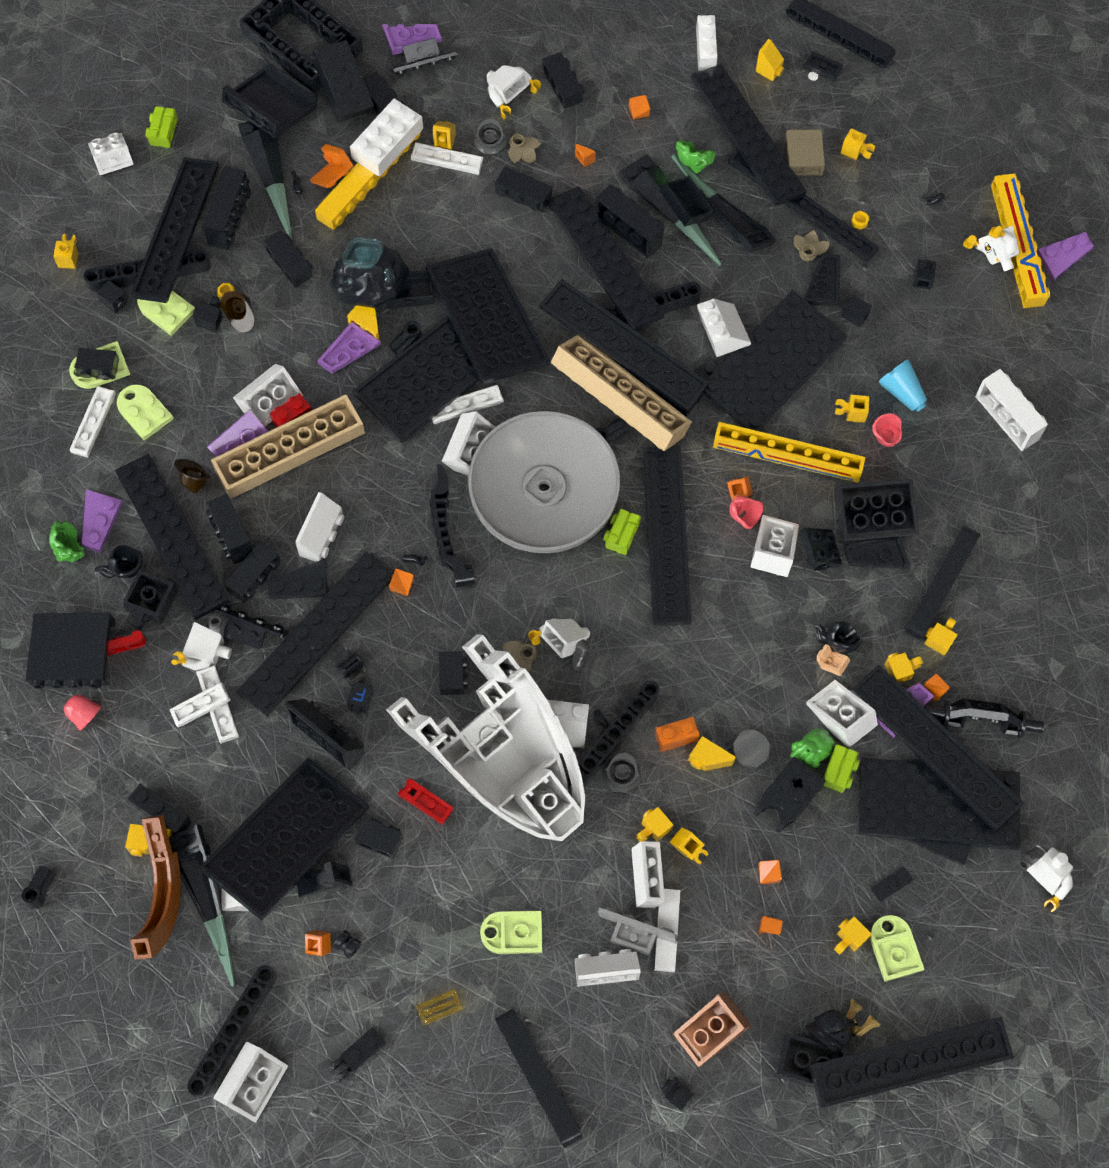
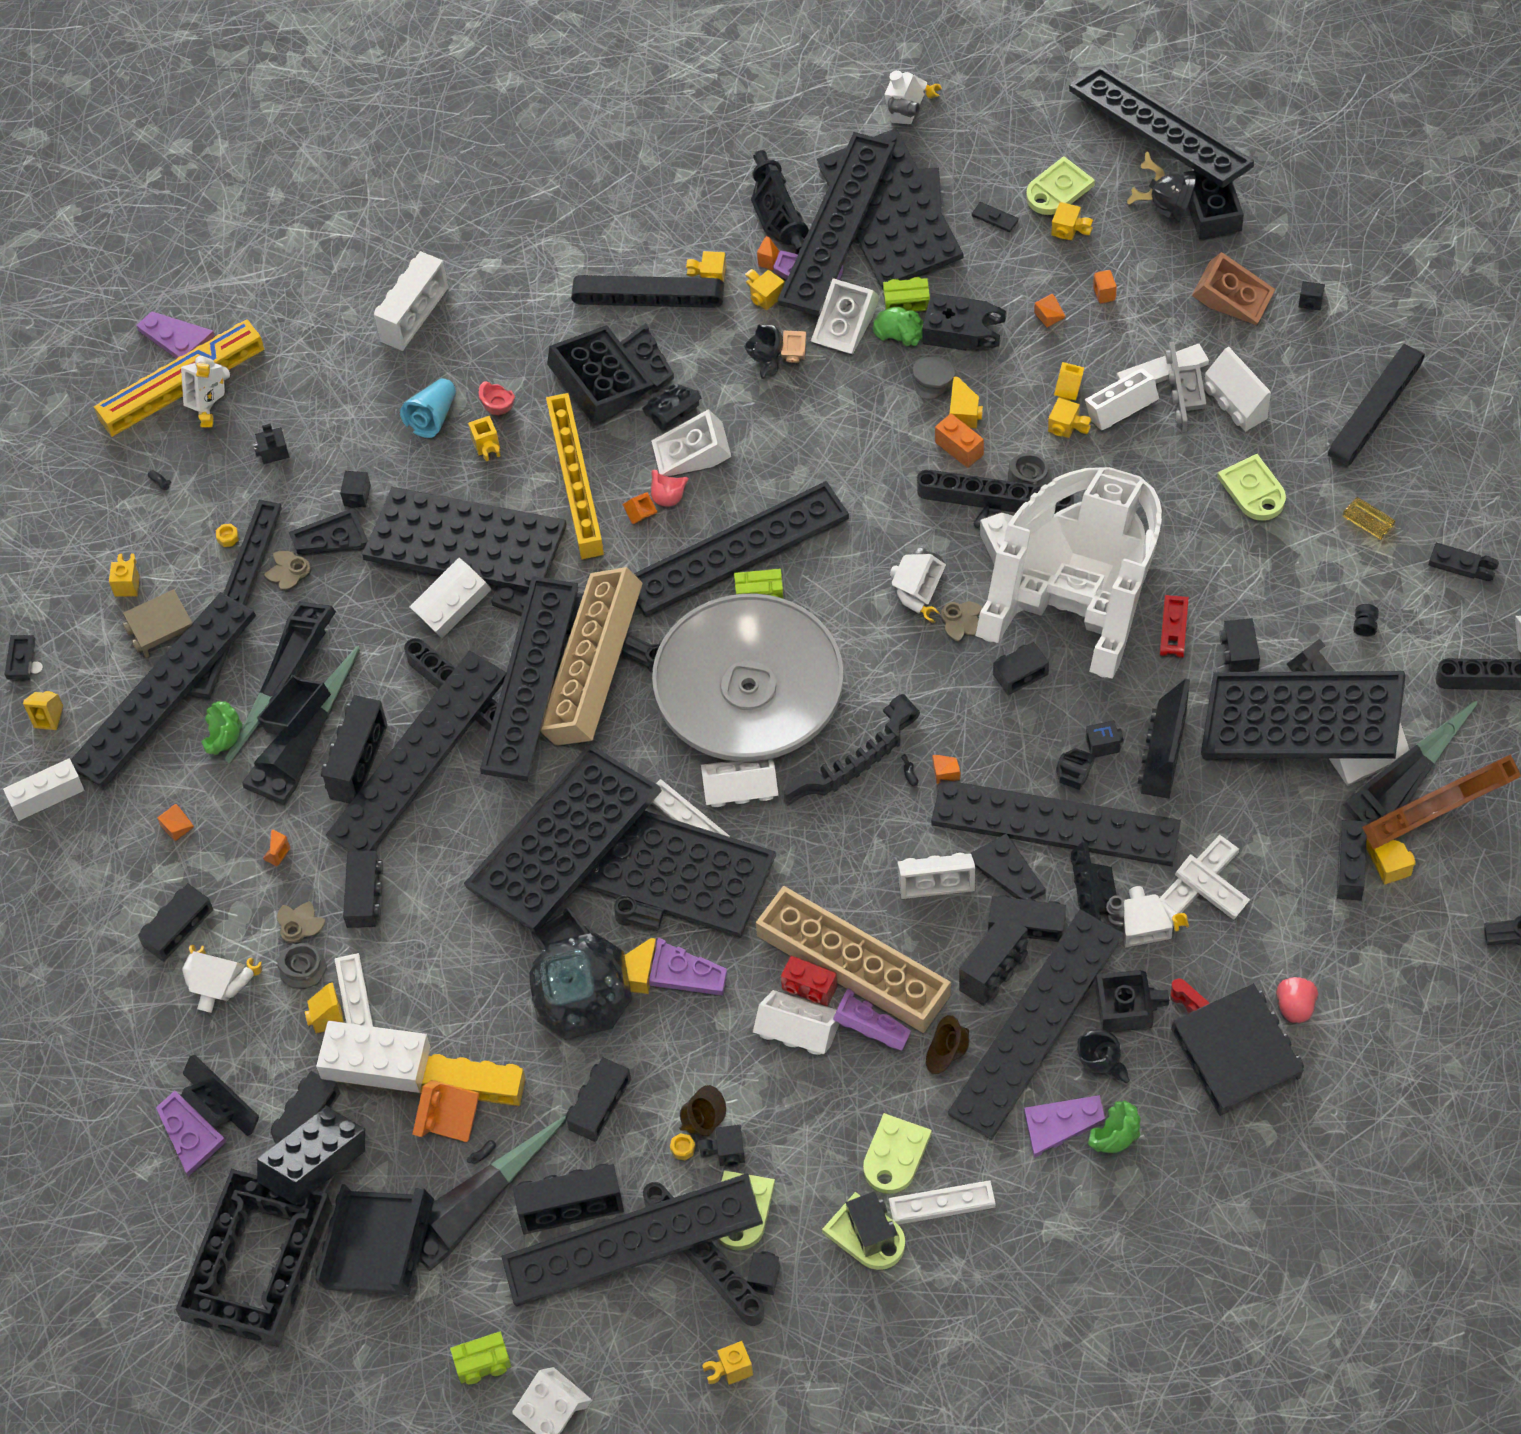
camera: 110 degrees left, 10 degrees down
orange slope [305,930,331,956] -> none

